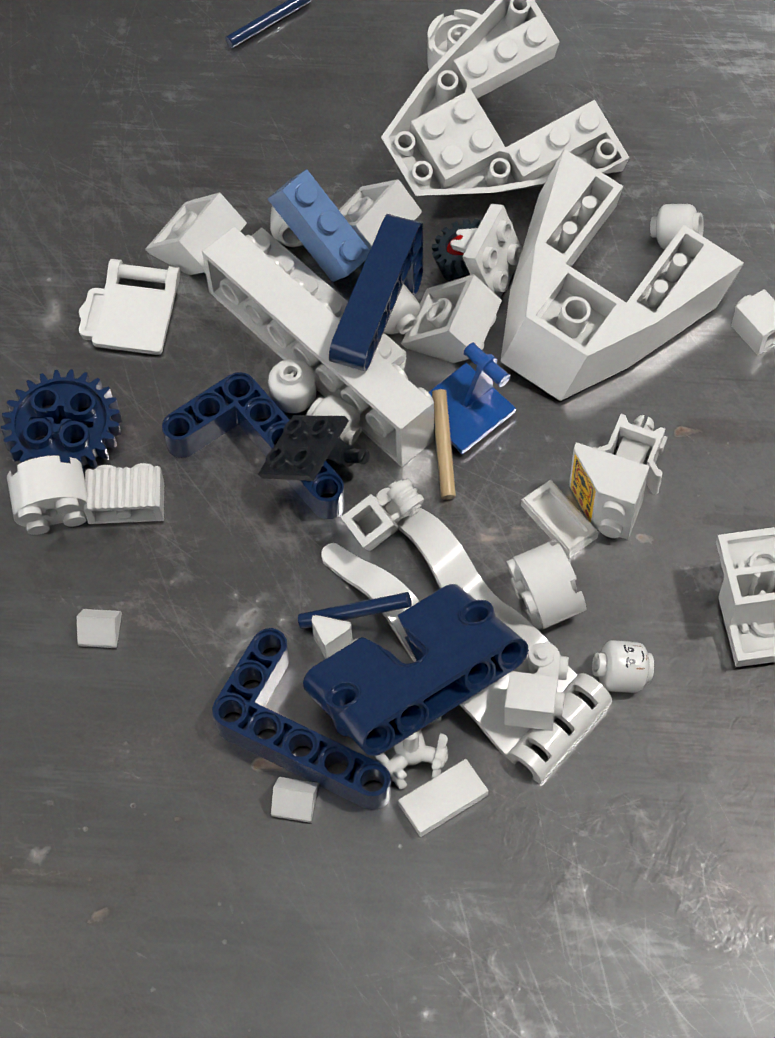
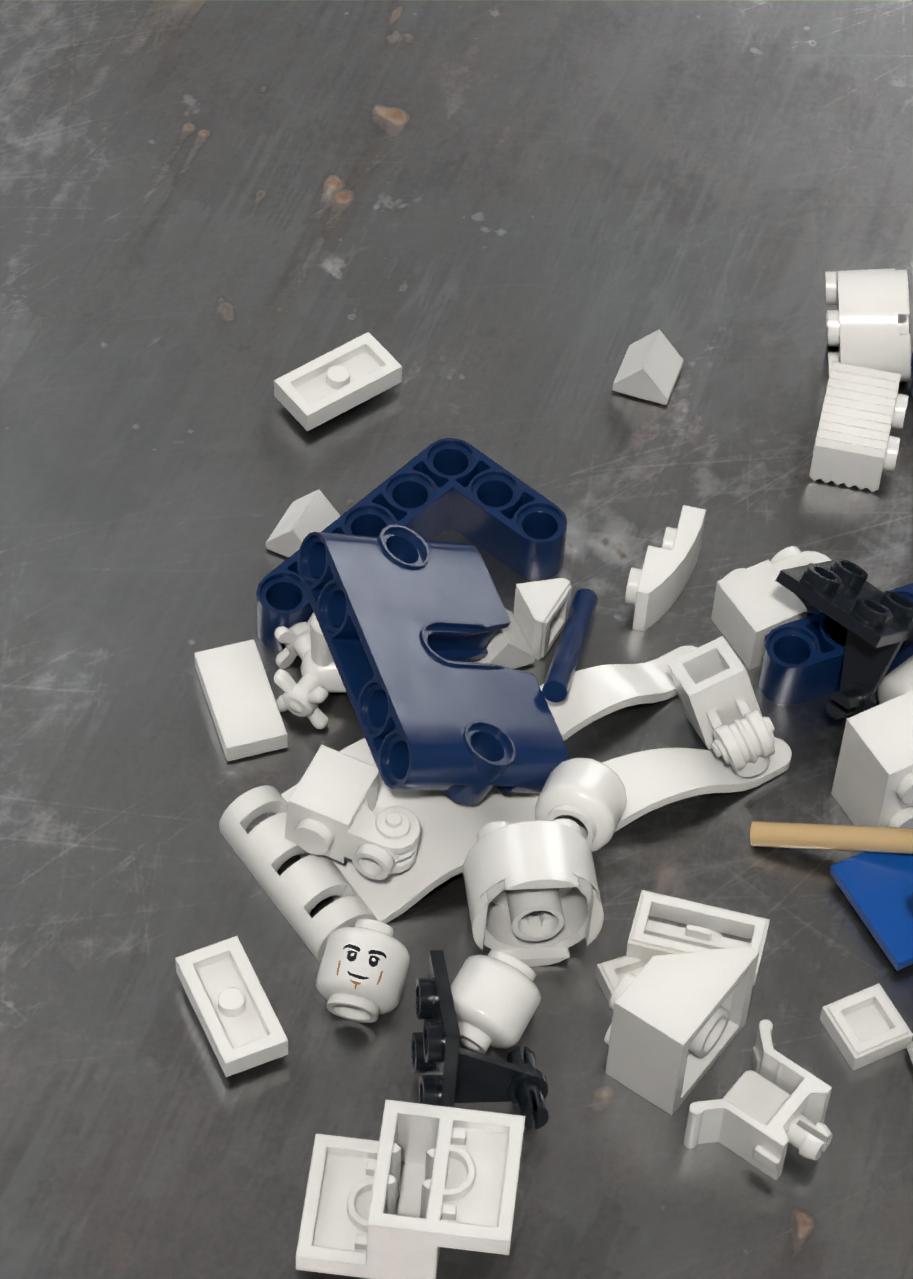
camera: 100 degrees right, 10 degrees down
none -> white plate [175,936,288,1077]
none -> white plate [274,332,402,431]
none -> black plate [411,950,549,1129]
none -> white head [451,949,541,1054]
none -> white head [535,758,627,852]
none -> white slope [625,505,706,632]
none -> white tile [626,890,770,986]
none -> white brick [711,546,831,670]
none -> white tile [820,983,913,1071]

